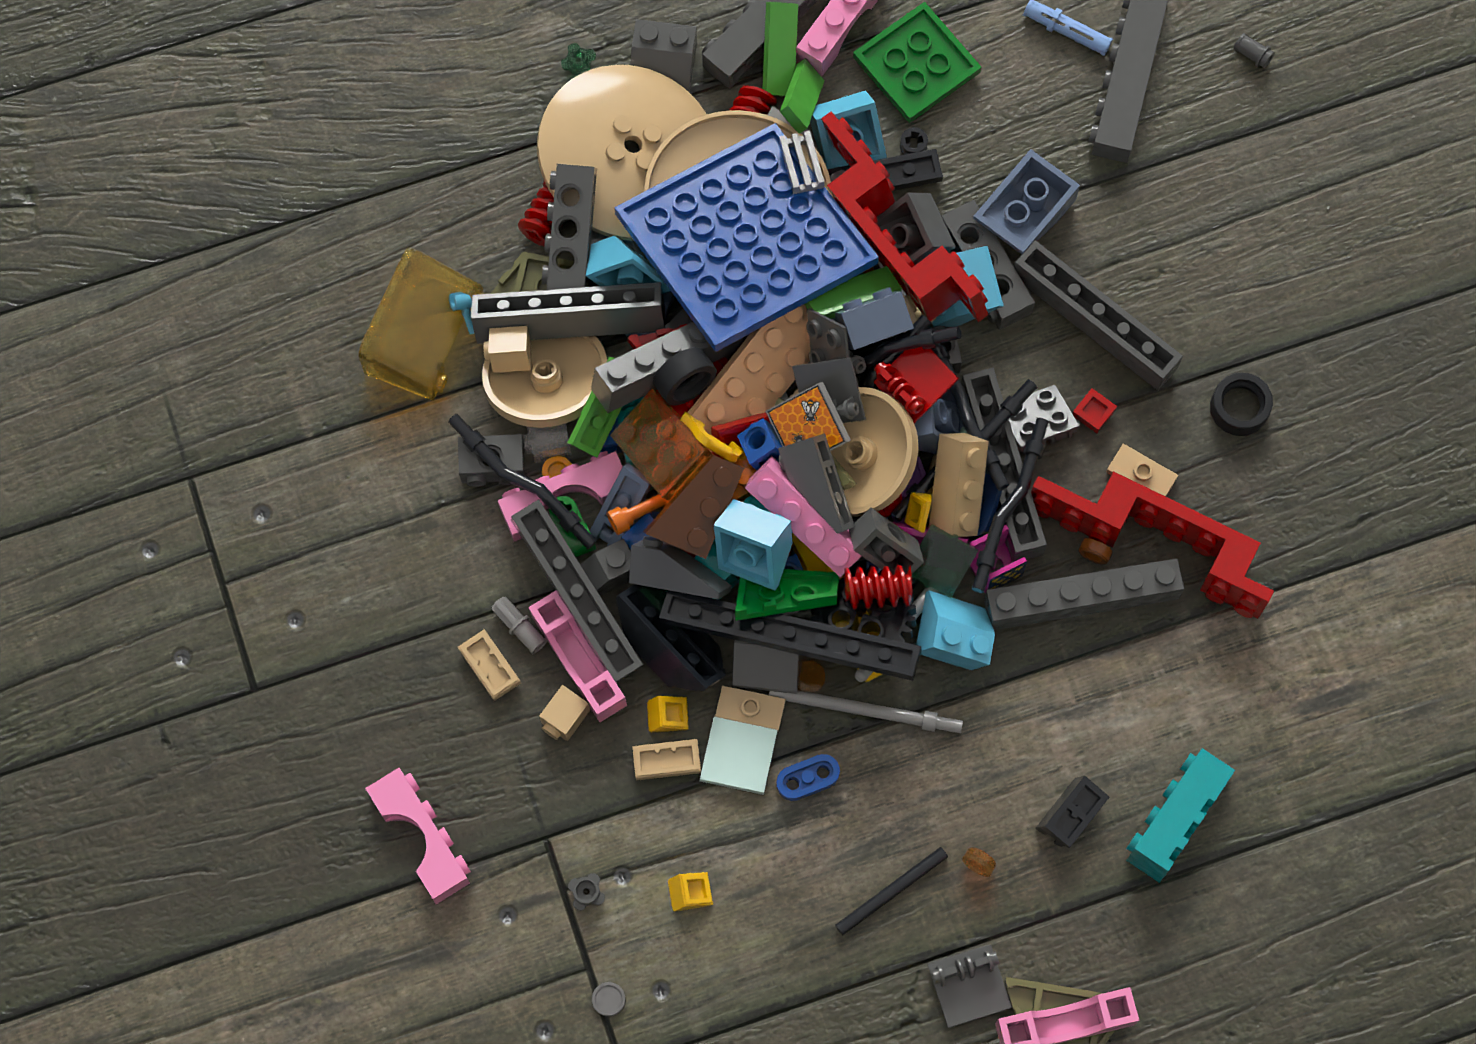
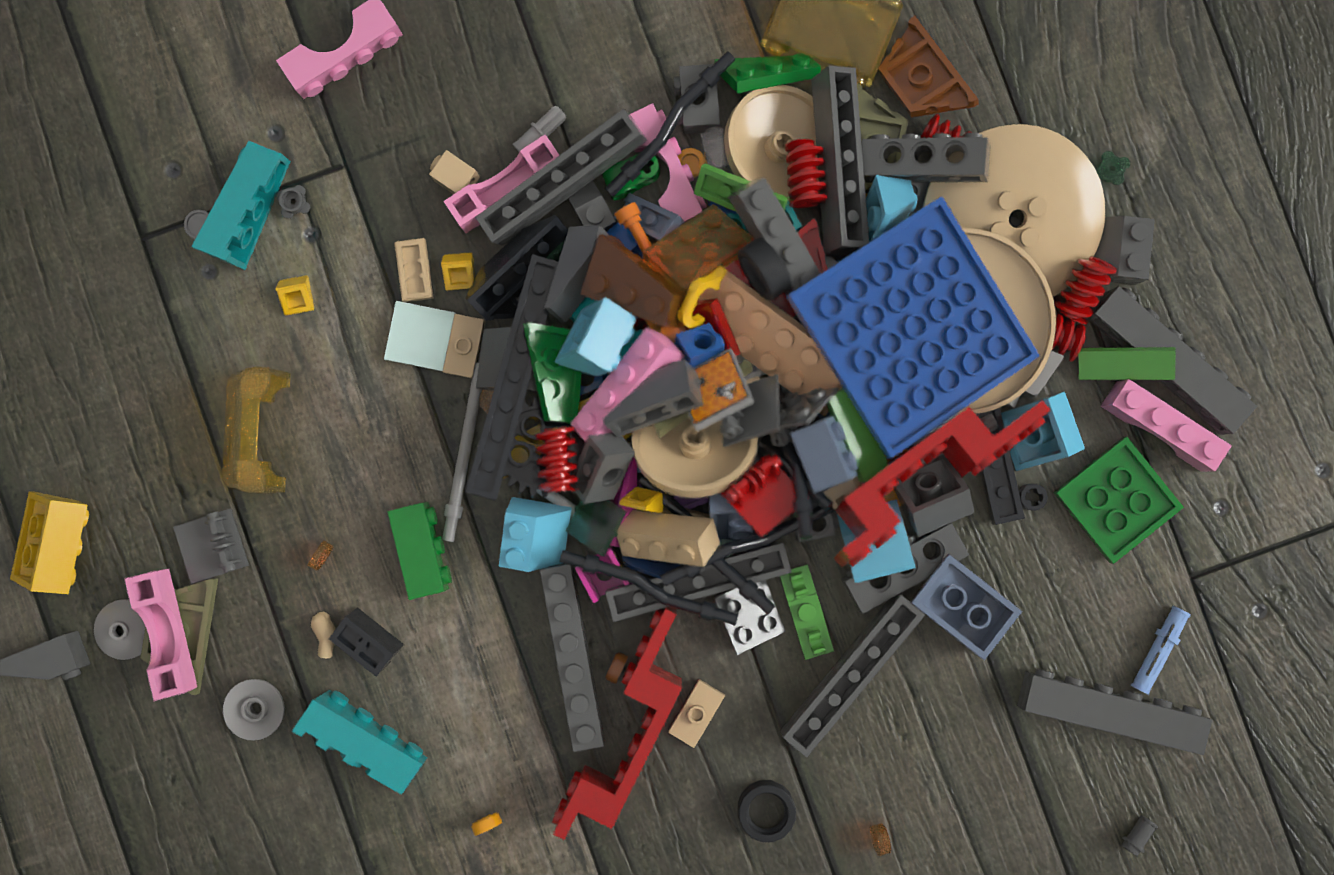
camera: 90 degrees right, 15 degrees up
medium azure hand [449,292,474,334] -> none
tan plate [458,629,521,701] -> none
tan brick [483,326,532,373] -> none
blue plate [776,754,840,801] -> none
tile [779,131,825,194] -> none
bright green tile [780,58,825,134] -> none
black piece [835,847,948,936] -> none
red plate [1072,388,1117,434] -> none
none -> teal wedge [191,141,291,270]
none -> clear yellow windscreen [222,367,291,493]
none -> light grey dish [223,679,285,740]
none -> tan arm [311,612,336,659]
none -> green brick [387,502,452,600]
none -> light orange tile [471,812,503,836]
none -> green wing [714,53,821,93]
none -> bright green plate [779,564,834,660]
none -> red piece [785,139,827,208]
none -> clear orange tile [870,823,891,856]
none -> dark orange wing [878,16,979,118]
none -> red piece [1054,256,1117,325]

